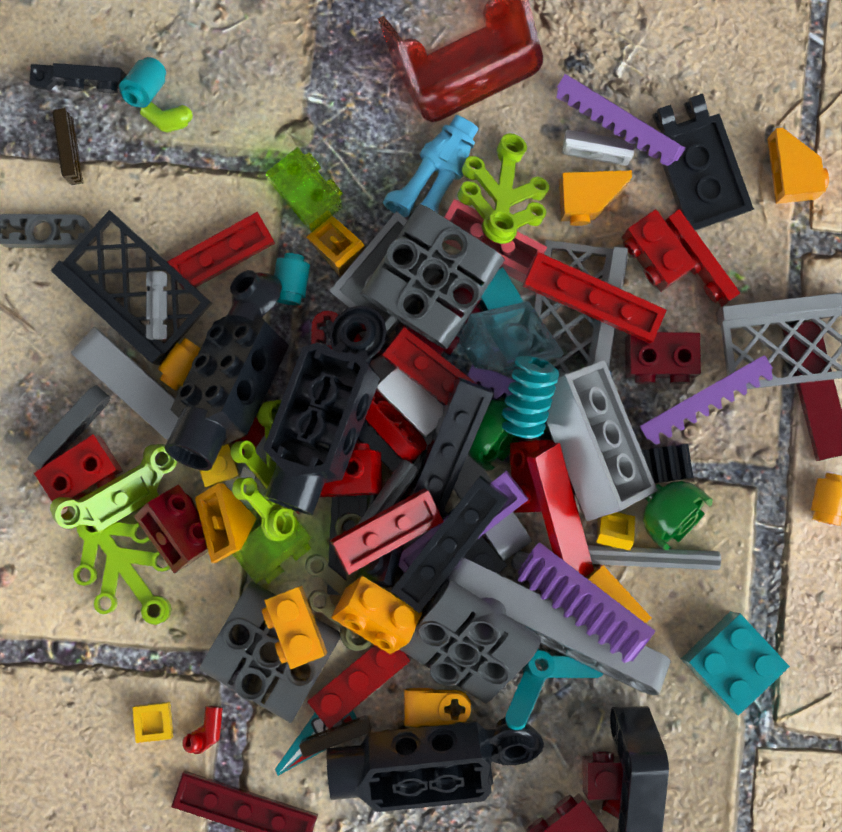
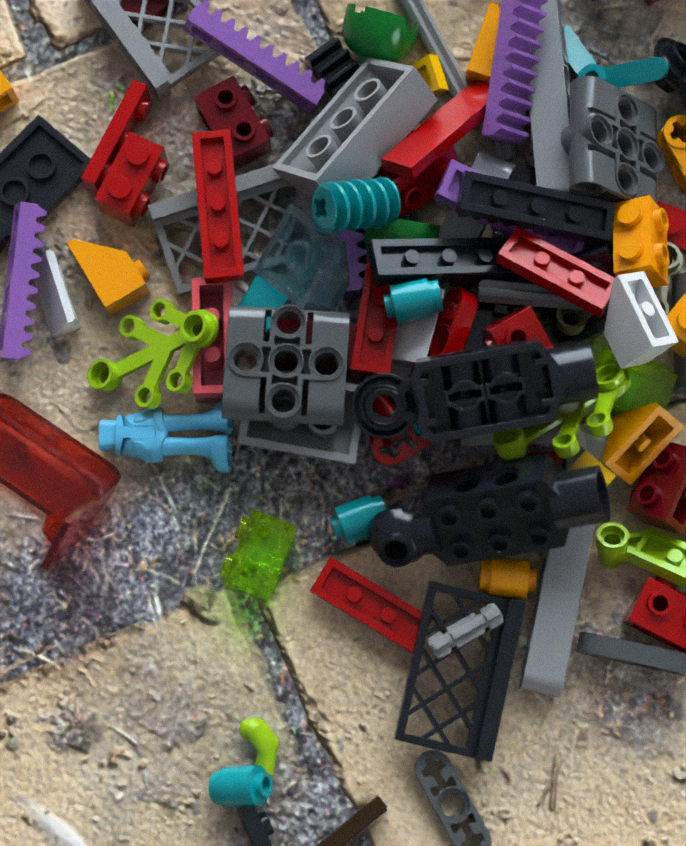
camera: 115 degrees left, 5 degrees down
light orange slope [307,216,365,278] -> none
none -> teal brick [383,278,444,325]
none -> white slope [604,271,679,369]

